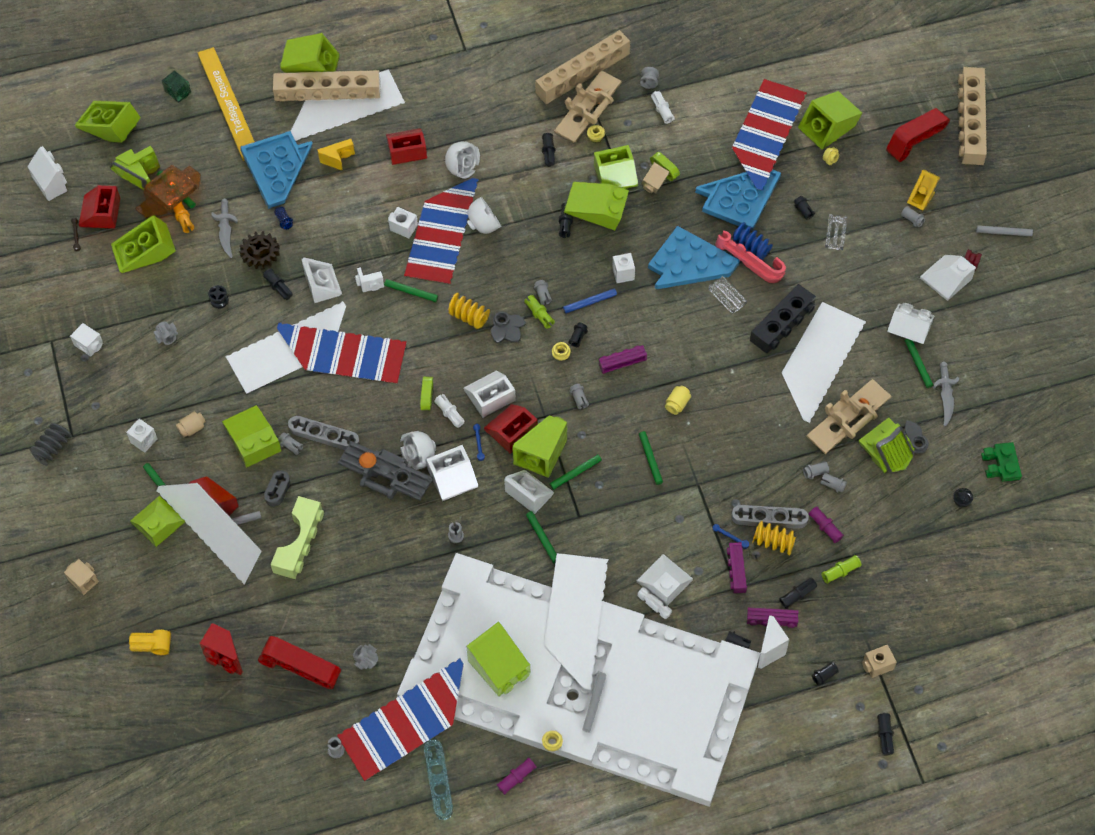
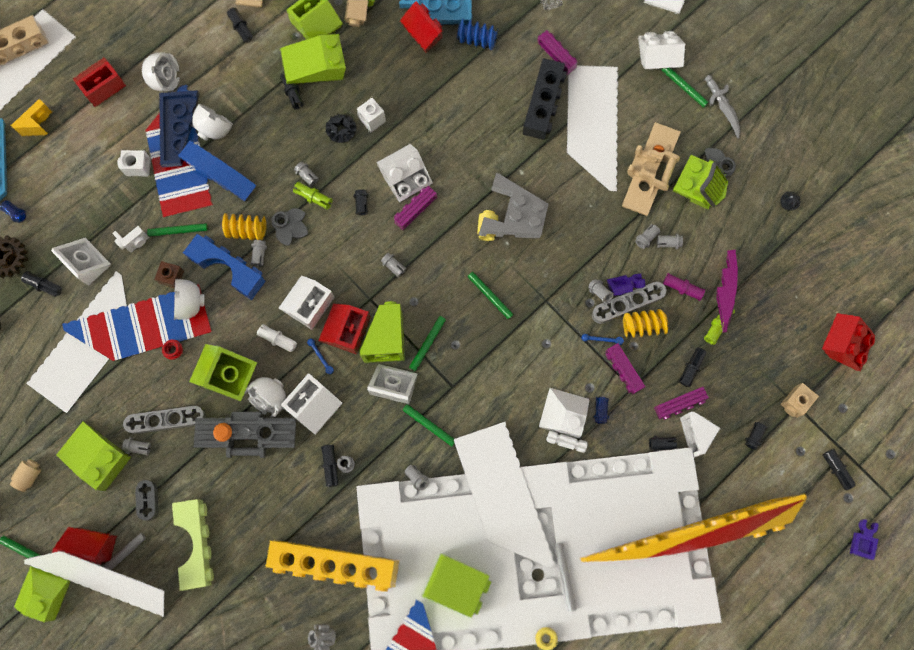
camera: 25 degrees left, 15 degrees up
lime beam [420,376,433,410] -> none
light yellow plate [552,342,571,361] -> none
blue bar [563,288,617,314] -> none
dark azure wing [648,226,740,289] -> none
clear tile [708,276,747,314] -> none
coral piece [715,231,786,284] -> none
green plate [981,442,1022,482] -> none
none -> reddish brown plate [154,261,184,288]
none -> dark blue wing [159,90,199,167]
none -> red plate [162,339,183,360]
none -> white cylinder [174,279,204,320]
none -> blue slope [178,141,256,202]
none -> blue arch [183,234,266,300]
none -> lime slope [189,344,257,401]
none -> light grey pin [251,240,267,266]
none -> yellow brick [266,540,399,592]
none -> black axle [321,444,339,487]
none -> black gear [325,113,356,143]
none -> white slope [377,144,433,202]
none -> red slope [400,1,443,52]
none -> light grey pin [405,465,429,490]
none -> light grey wing [479,173,548,238]
none -> magenta piece [537,30,577,75]
none -> yellow wedge [580,494,807,562]
none -> light grey pin [588,279,613,303]
none -> clear blue pin [593,397,610,424]
none -> dark purple plate [607,274,645,296]
none -> magenta slope [716,250,738,333]
none -> red slope [822,313,875,371]
none -> dark purple plate [850,519,879,560]

